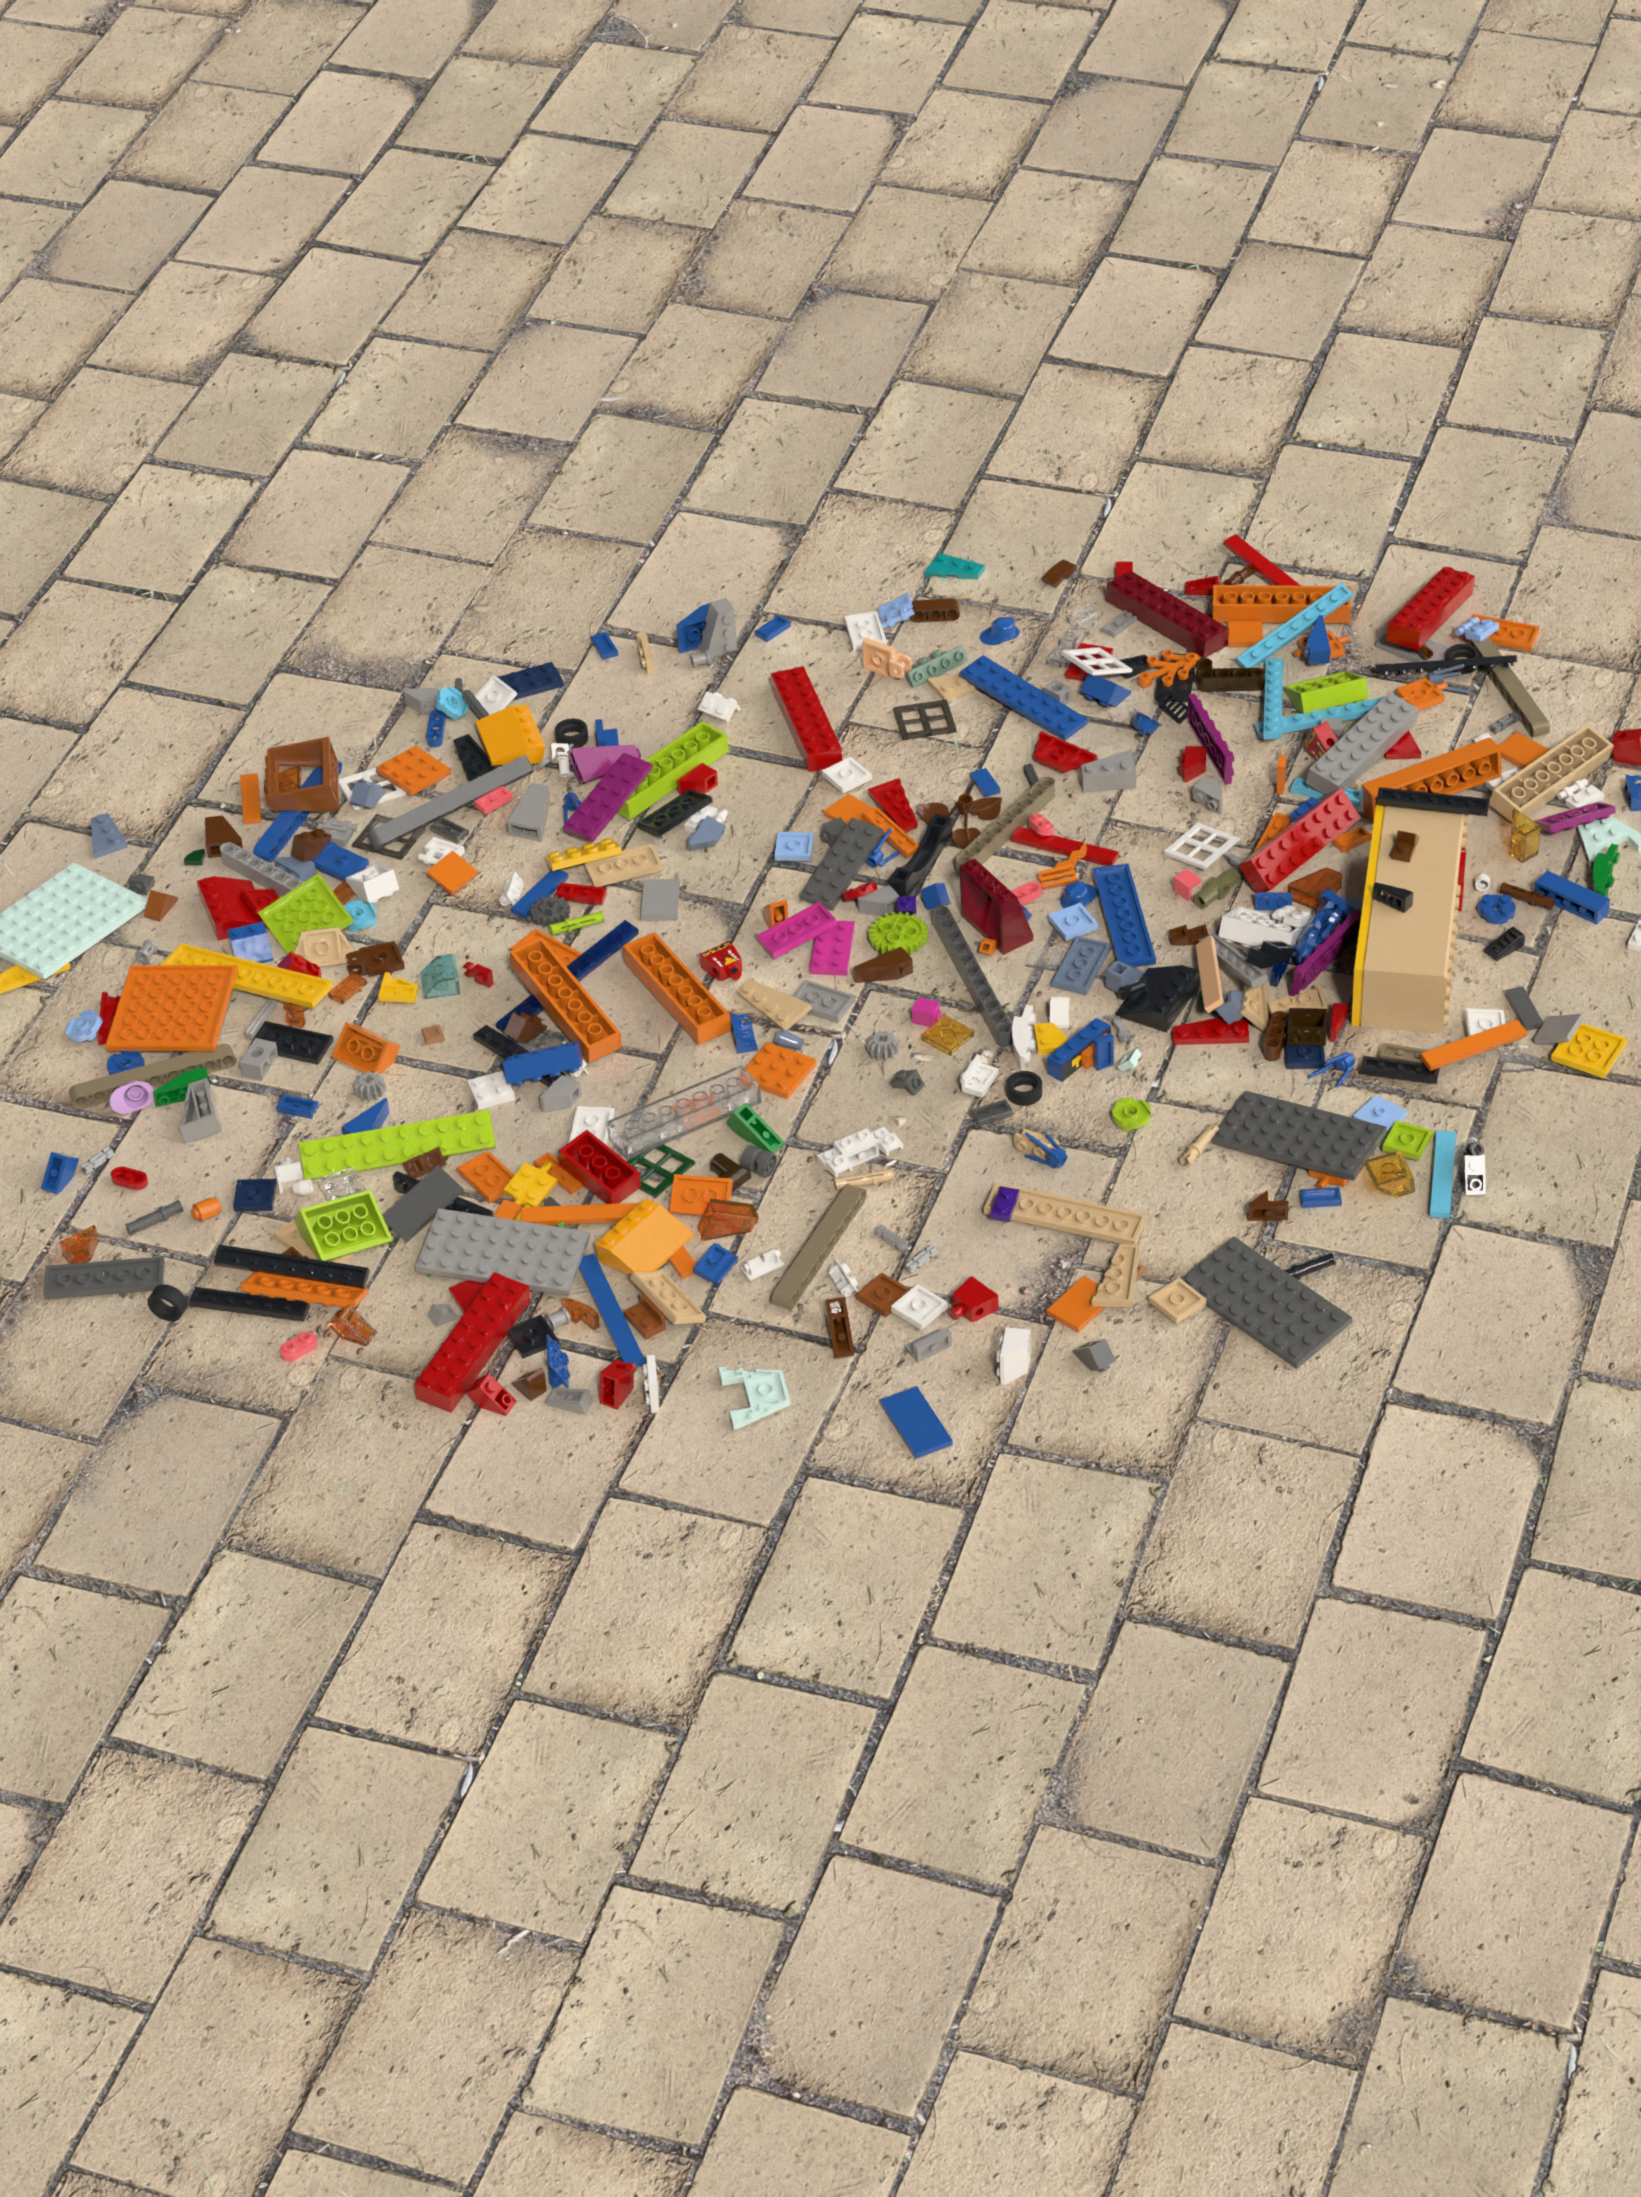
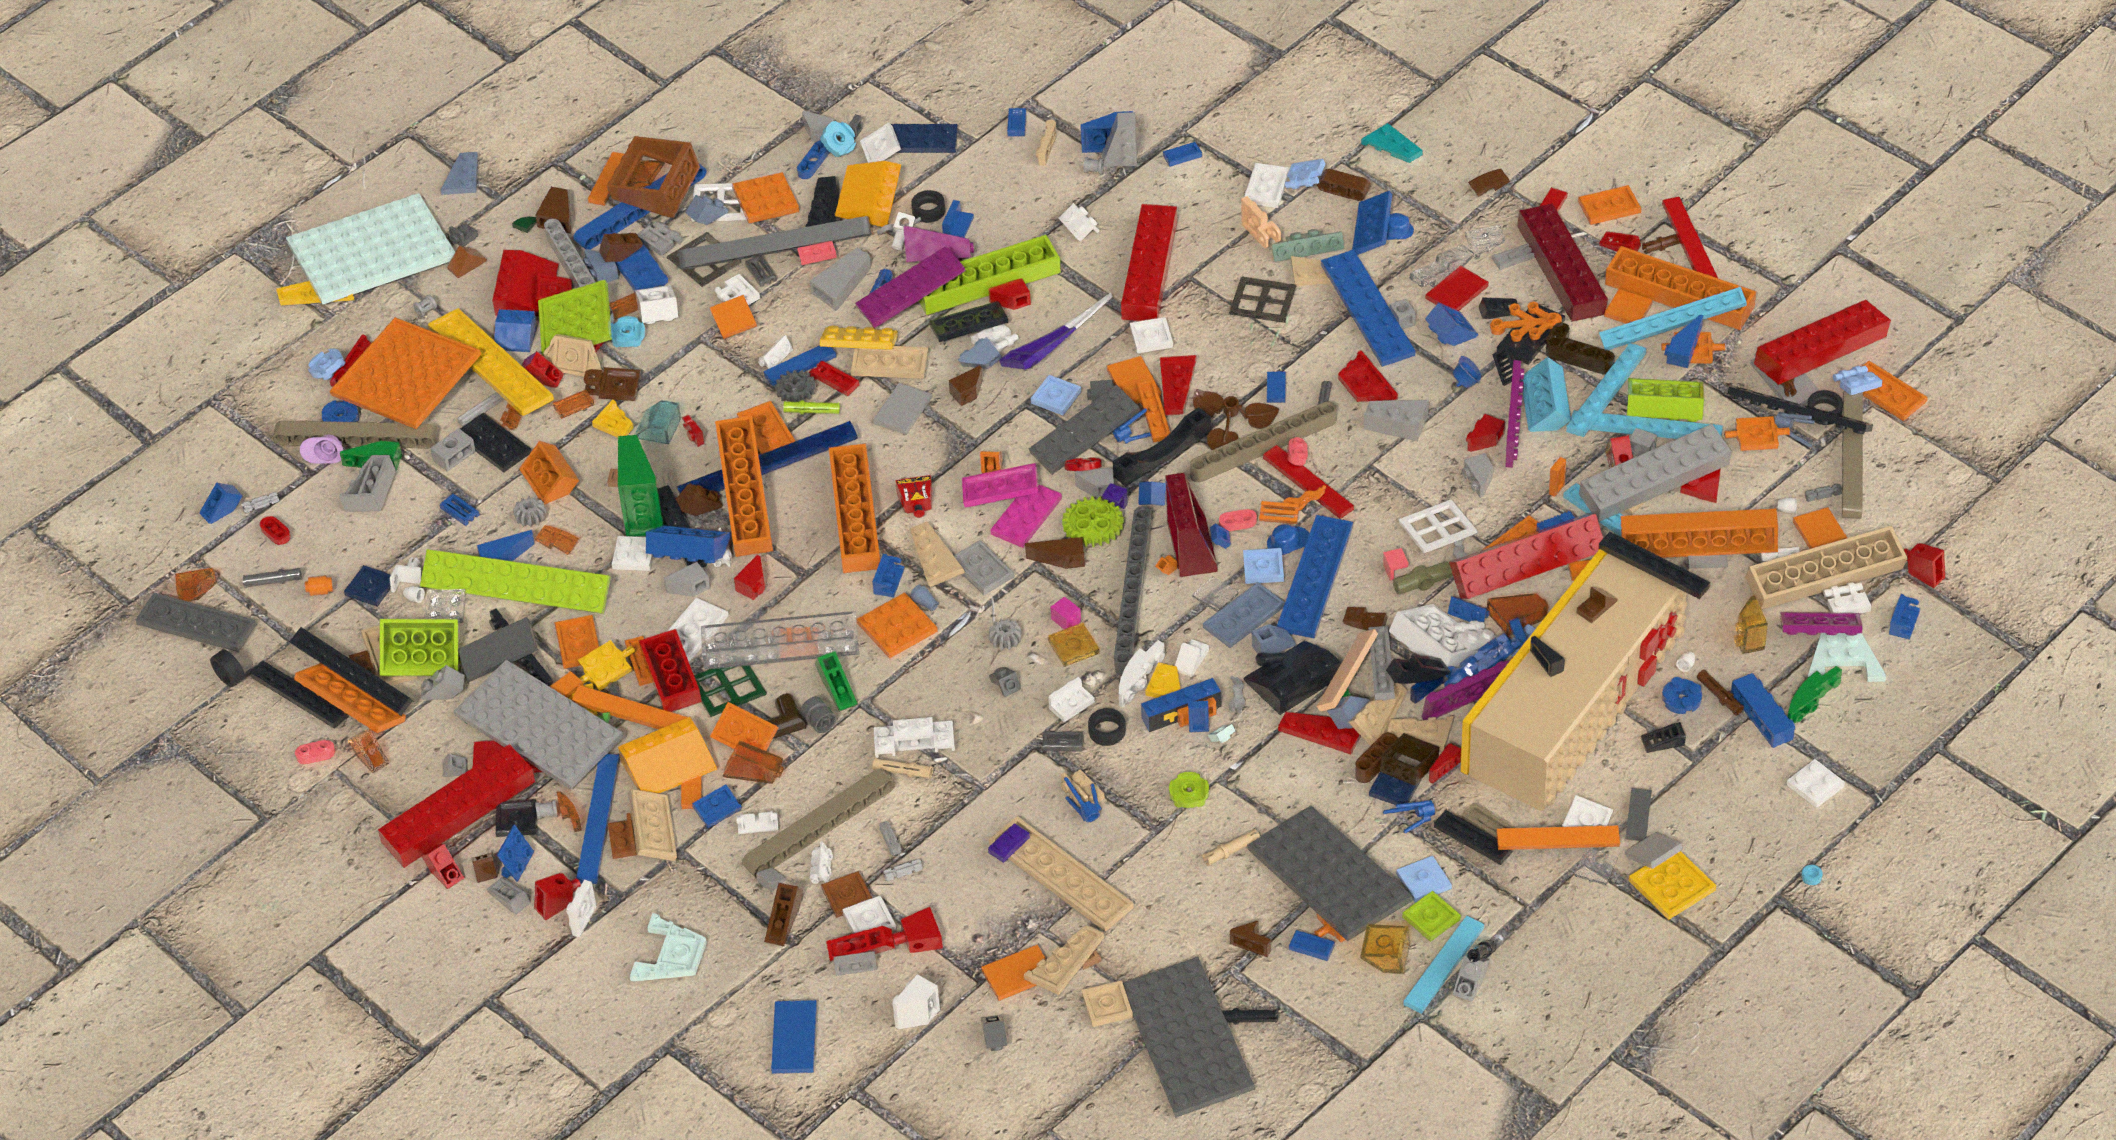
camera: 25 degrees right, 5 degrees up
reddish brown slope [403,1147,447,1179] -> none
dark grey axle [462,690,490,719] -> none
white window [1061,647,1133,676] -> none
none -> light grey slope [421,665,465,700]
none -> clear orange slope [535,525,579,555]
none -> green windscreen [618,435,663,537]
none -> red slope [734,555,765,600]
none -> light grey slope [757,868,786,892]
none -> red slope [826,926,895,962]
none -> reddish brown slope [948,365,983,406]
none -> dark purple plate [999,293,1113,370]
none -> blue tile [1352,191,1392,255]
none -> medium azure slope [1521,357,1571,432]
none -> orange tile [1578,185,1642,225]

